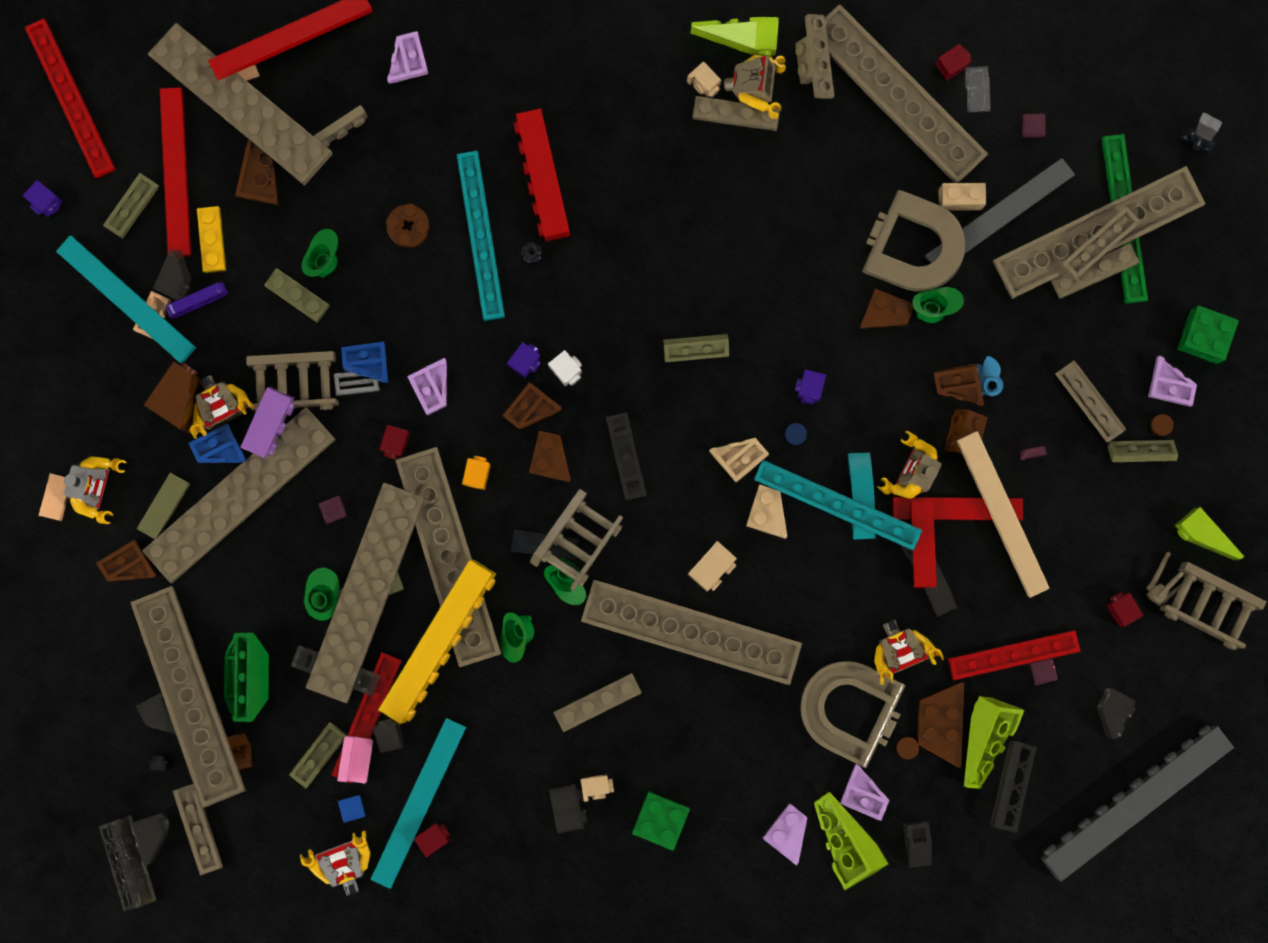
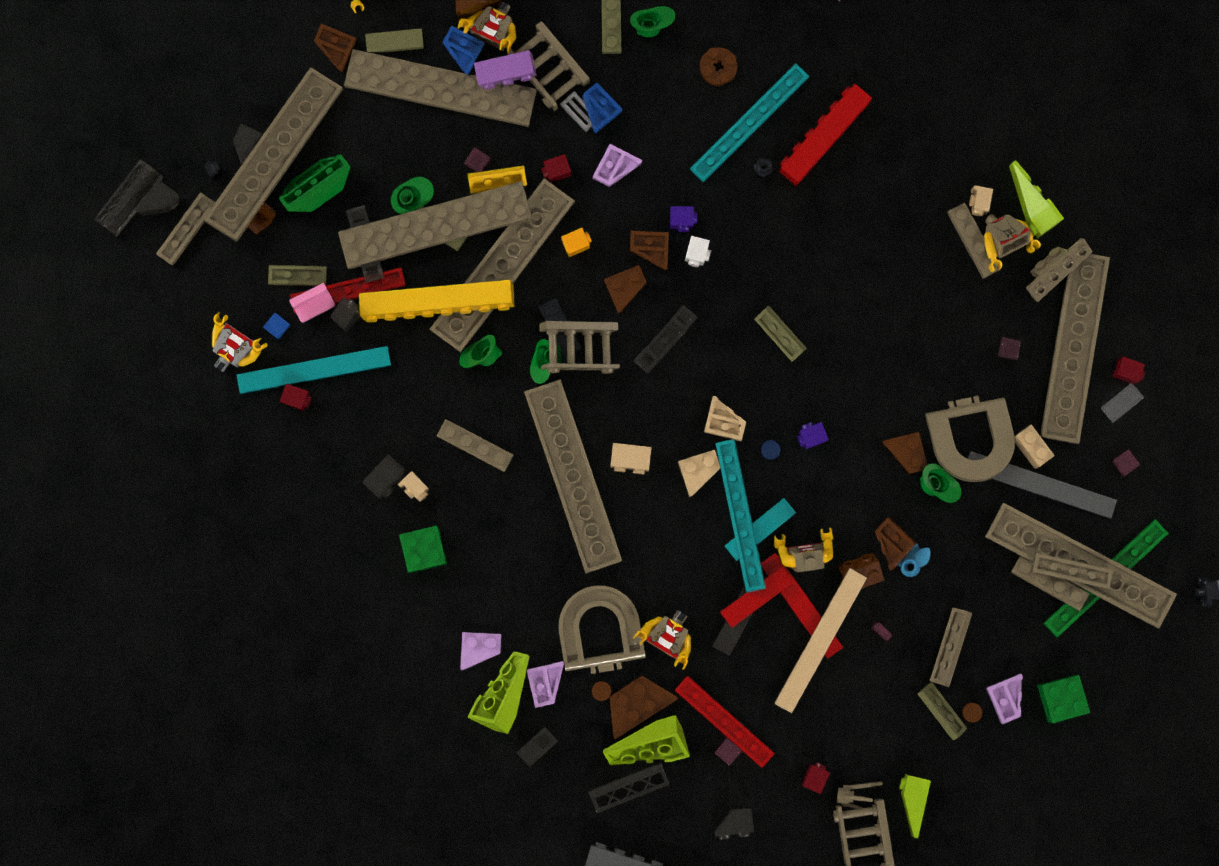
camera: 55 degrees right, 0 degrees up
none -> yellow plate [468,166,527,194]
none -> clear pink tile [998,337,1021,360]

